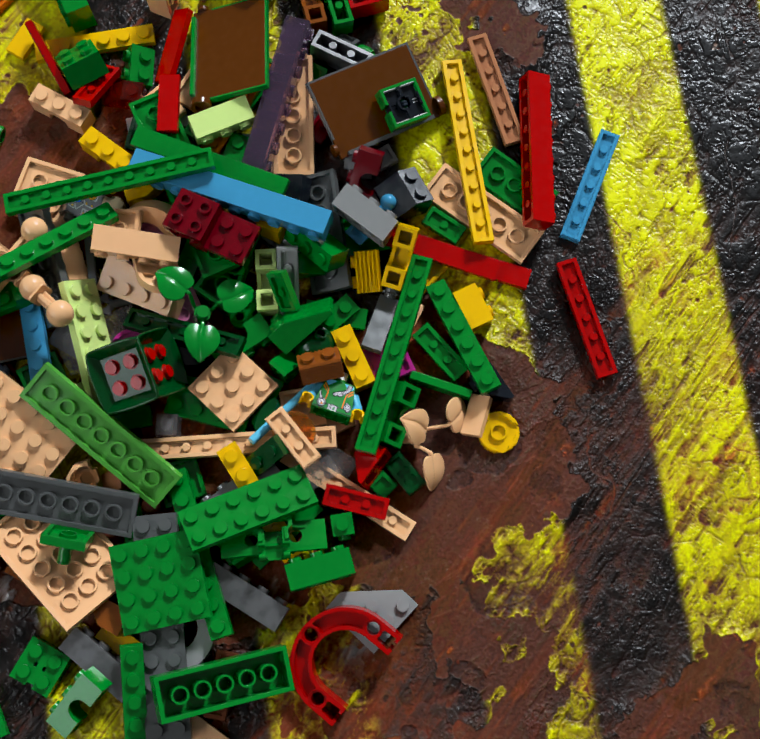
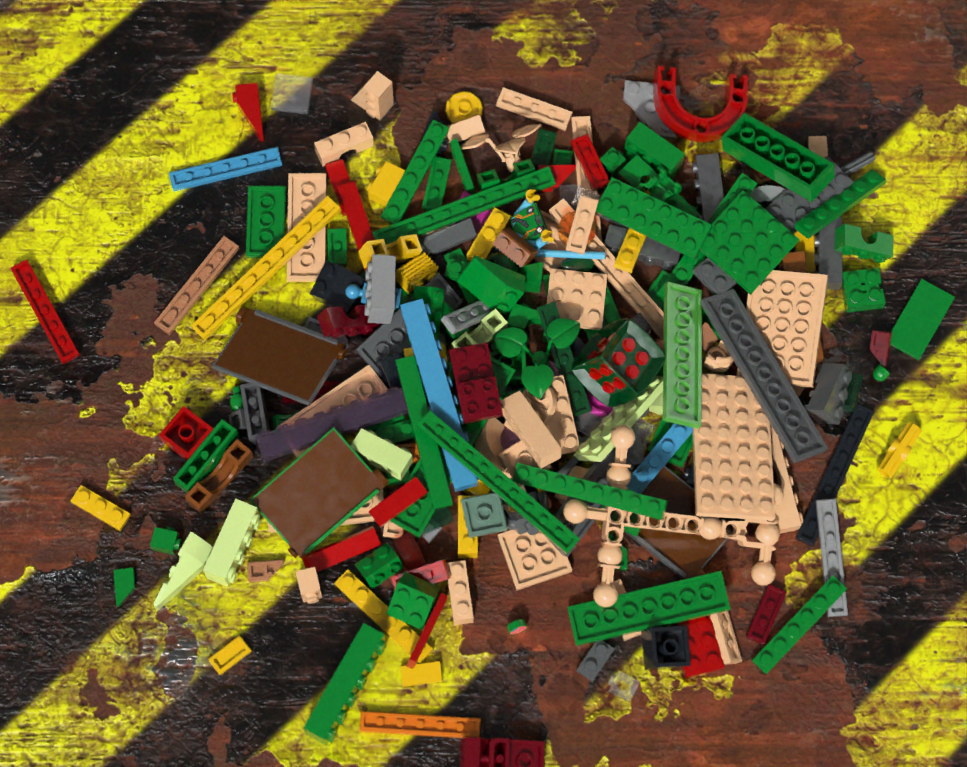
camera: 125 degrees left, 5 degrees down
green tile [39,524,95,565] -> none
dark green plate [246,434,289,477] -> none
green plate [266,269,301,312] -> none
piece [375,77,431,133] -> none
red brick [519,70,556,231] -> none
red plate [555,257,618,380] -> none
none -> red slope [232,83,264,141]
none -> clear tile [271,74,313,114]
none -> light nougat arch [314,122,374,167]
none -> light nougat wedge [351,71,394,120]
none -> sand green tile [461,493,508,538]
none -> light nougat plate [496,88,572,131]

